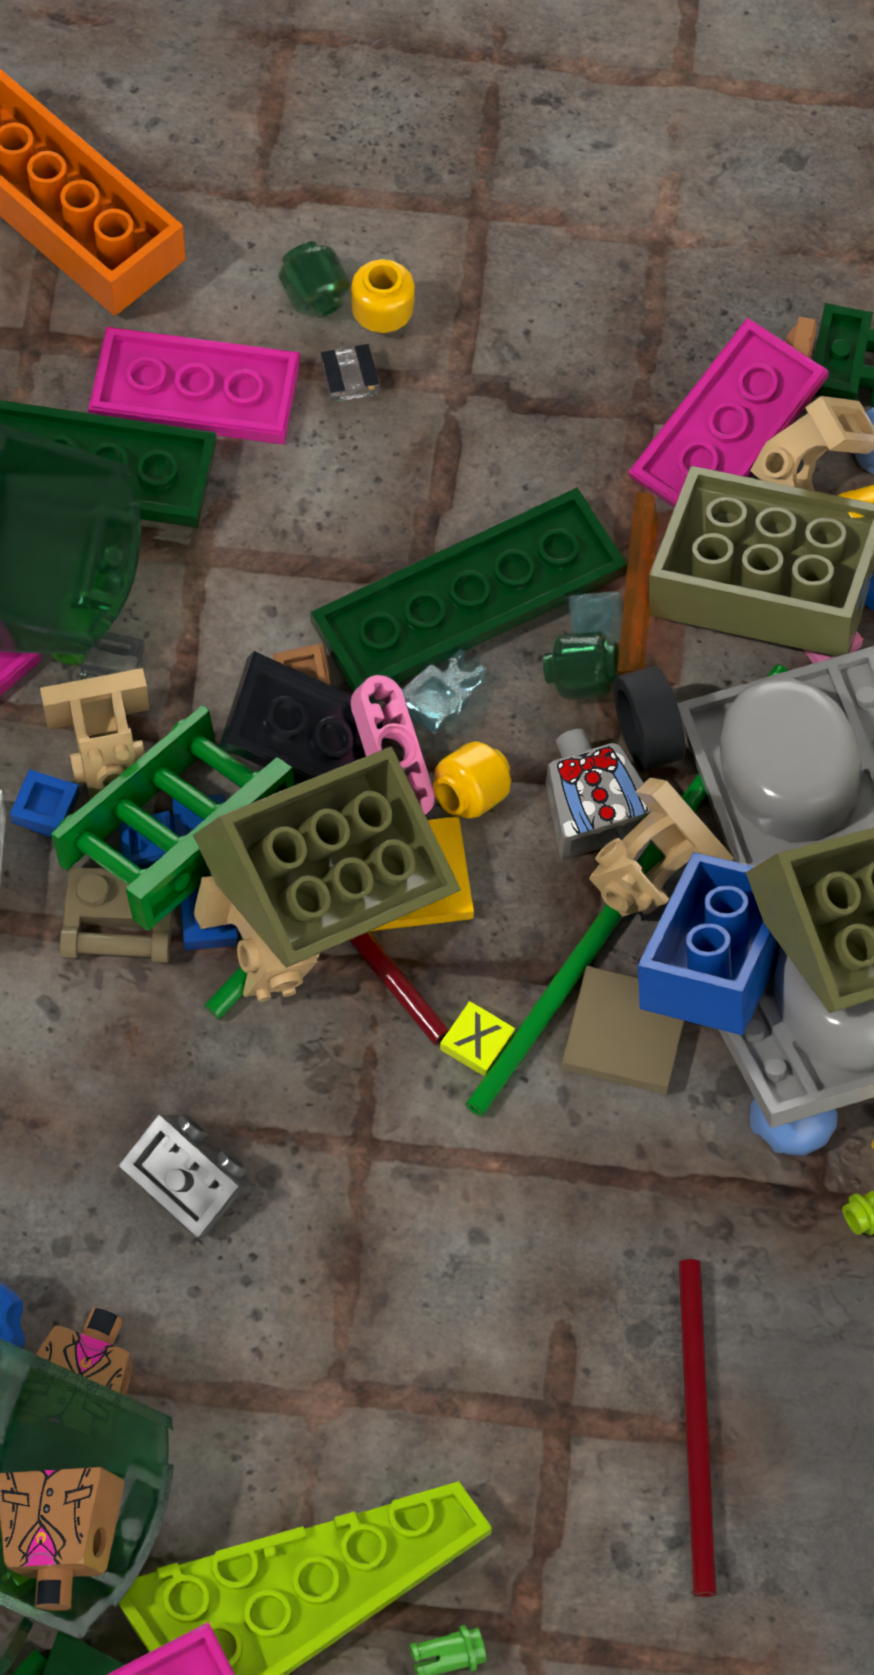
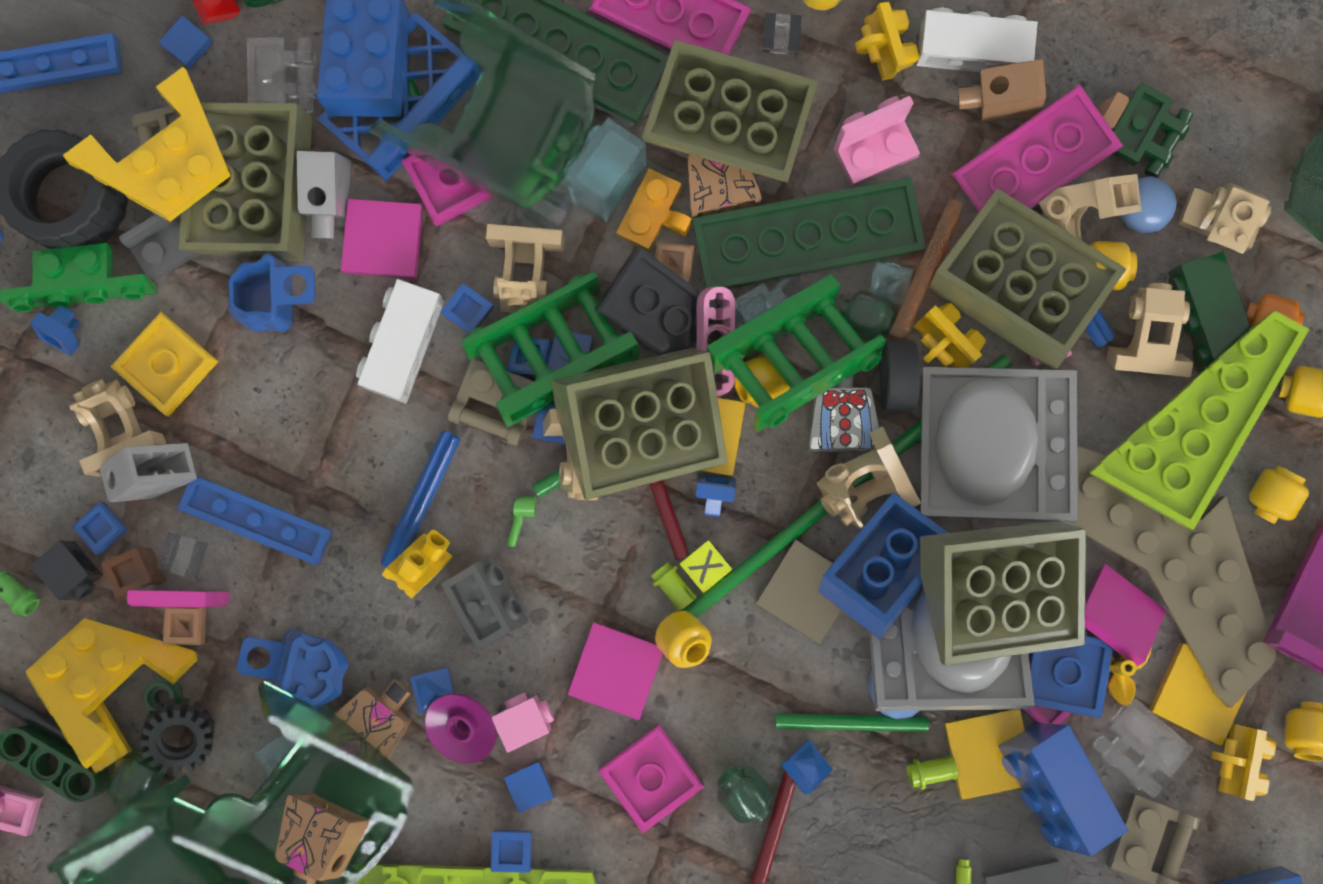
camera: 25 degrees right, 20 degrees up
none -> blue axle [381,431,460,567]
none -> yellow hips [382,529,453,599]
none -> blue tile [410,667,455,714]
none -> magenta dish [425,693,497,764]
none -> blue tile [491,829,532,873]
none -> bright pink brick [492,692,555,753]
none -> blue tile [504,760,555,813]
none -> bright green hand [506,496,537,547]
none -> clear light blue brick [563,118,647,223]
none -> dark pink tile [568,622,663,720]
none -> dark pink tile [598,724,704,833]
none -> light orange plate [616,168,692,252]
none -> olive slope [642,39,818,183]
none -> lime pin [651,562,697,611]
none -> yellow head [655,611,712,668]
none -> medium nougat torso [687,154,761,221]
none -> blue tile [696,474,736,517]
none -> green fence [707,274,886,433]
none -> clear green head [716,765,774,824]
none -> green bar [775,713,929,732]
none -> blue tile [781,740,833,795]
none -> bright pink bracket [833,96,920,187]
none -> yellow hips [855,2,920,81]
none -> yellow hips [914,303,986,368]
none -> white brick [916,7,1038,72]
none -> medium nougat torso [958,59,1046,121]

